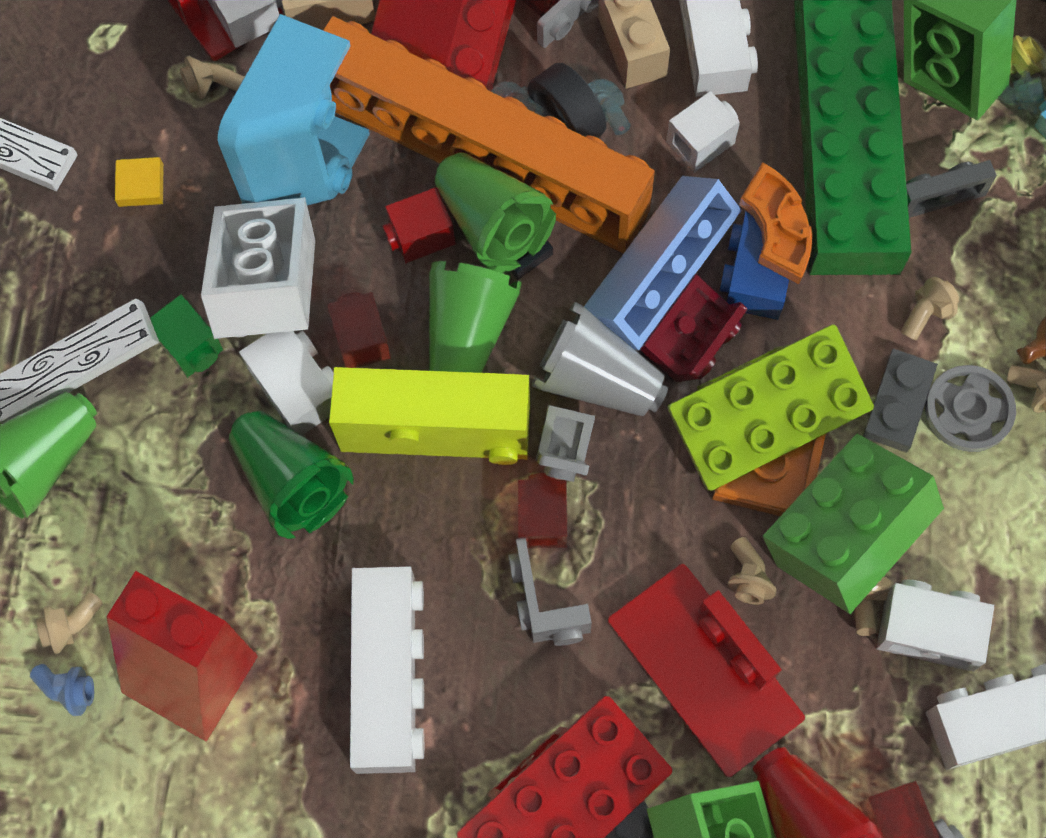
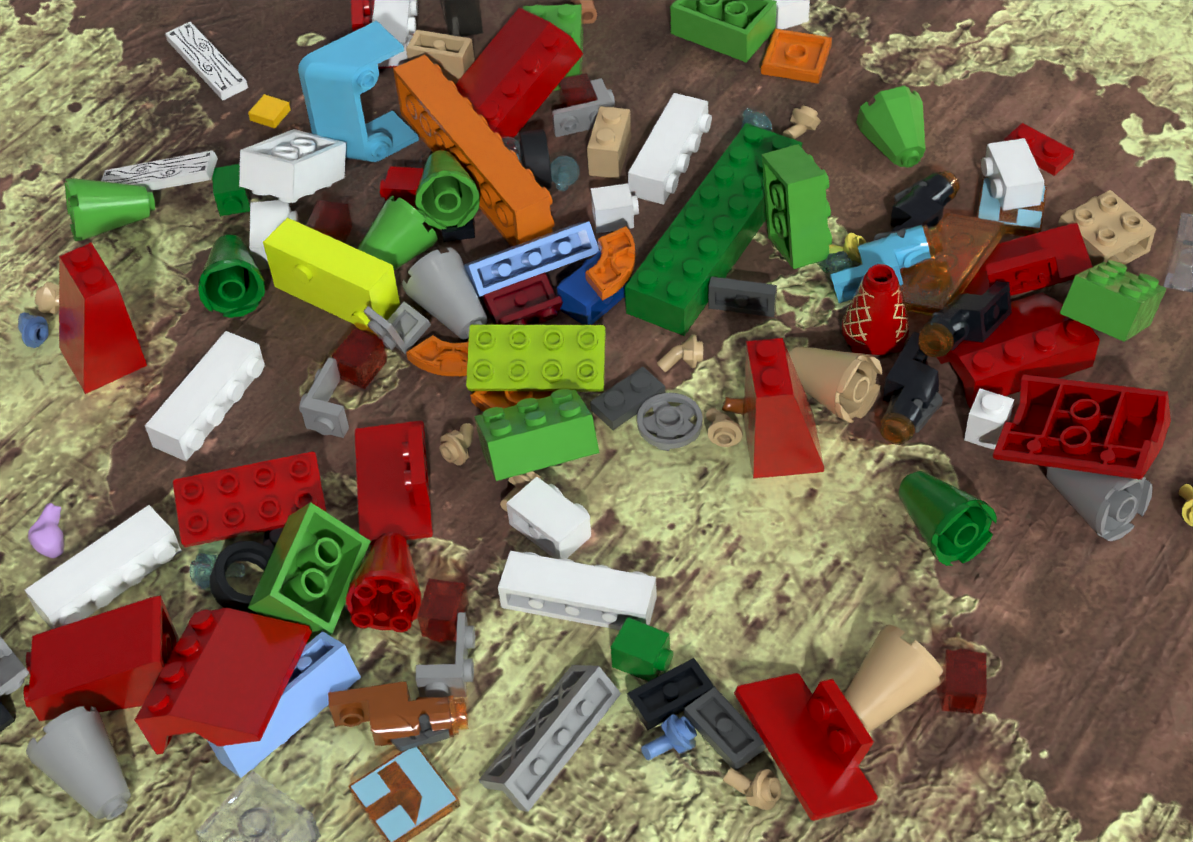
camera: 30 degrees right, 20 degrees down
none -> orange tile [406,335,469,377]

